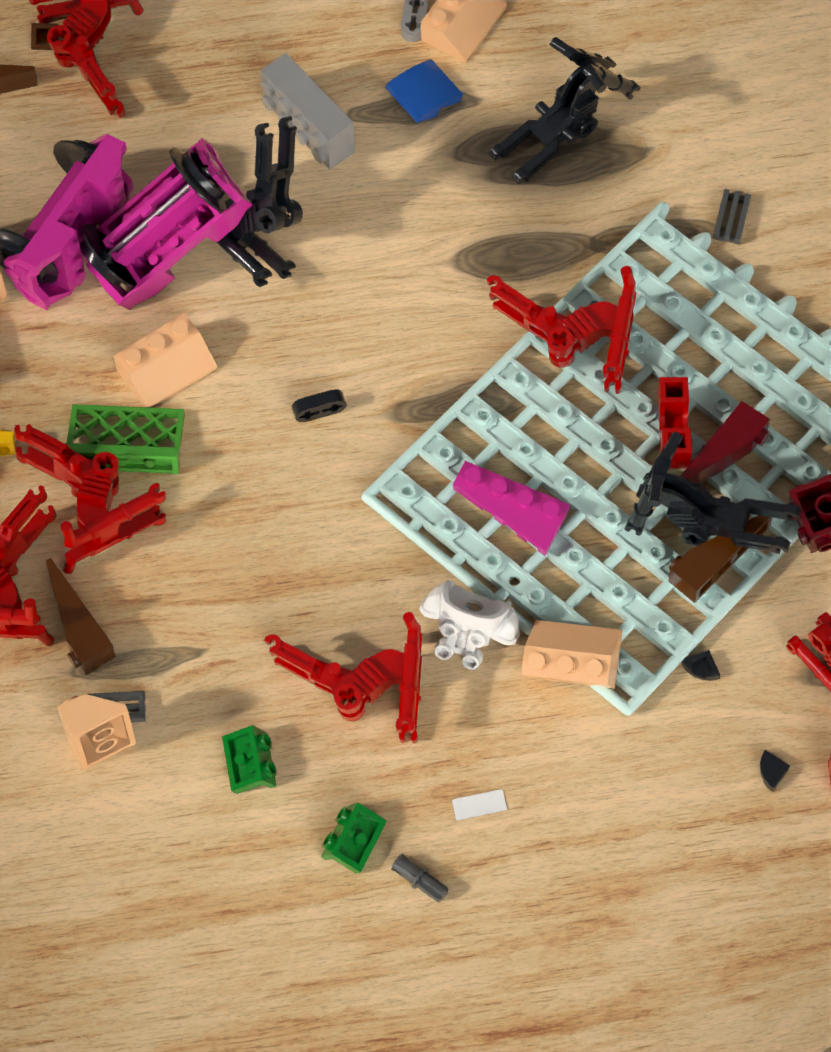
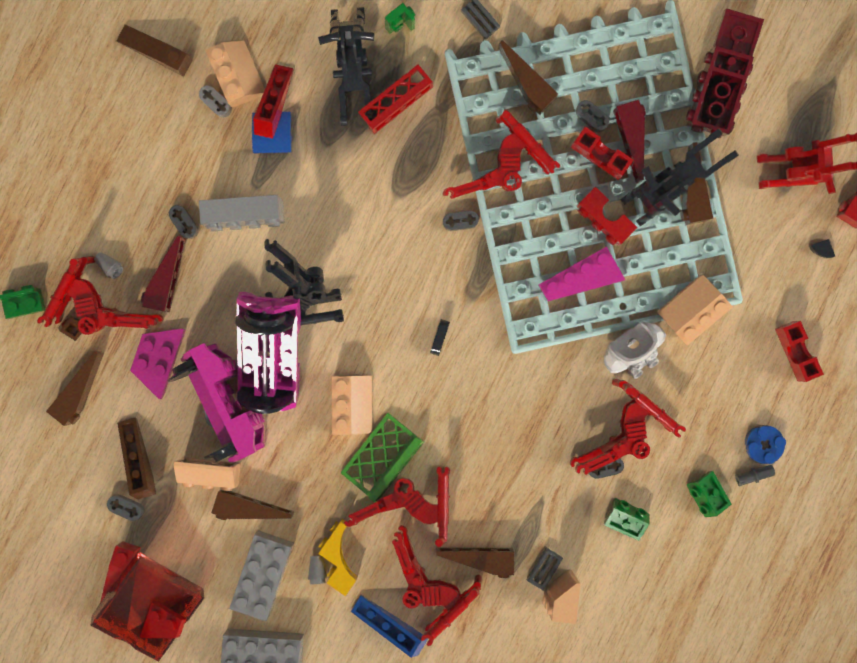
camera: 55 degrees left, 25 degrees up
white sticker [452,789,507,821] -> none
black tile [681,650,720,681] -> none
none -> light grey cone [94,252,123,279]
none -> dark pink wing [130,329,186,399]
none -> dark red slope [141,236,186,313]
none -> dark grey beam [169,205,198,239]
none -> red slope [253,64,294,139]
none -> red fence [358,64,433,134]
none -> green bracket [385,3,416,34]
none -> dark grey beam [443,211,479,231]
none -> reddish brown slope [498,40,558,115]
none -> dark grey beam [576,100,609,132]
none -> red arch [577,186,638,246]
none -> dark grey beam [588,458,624,479]
none -> blue plate [745,425,786,464]
none -> red arch [775,321,824,382]

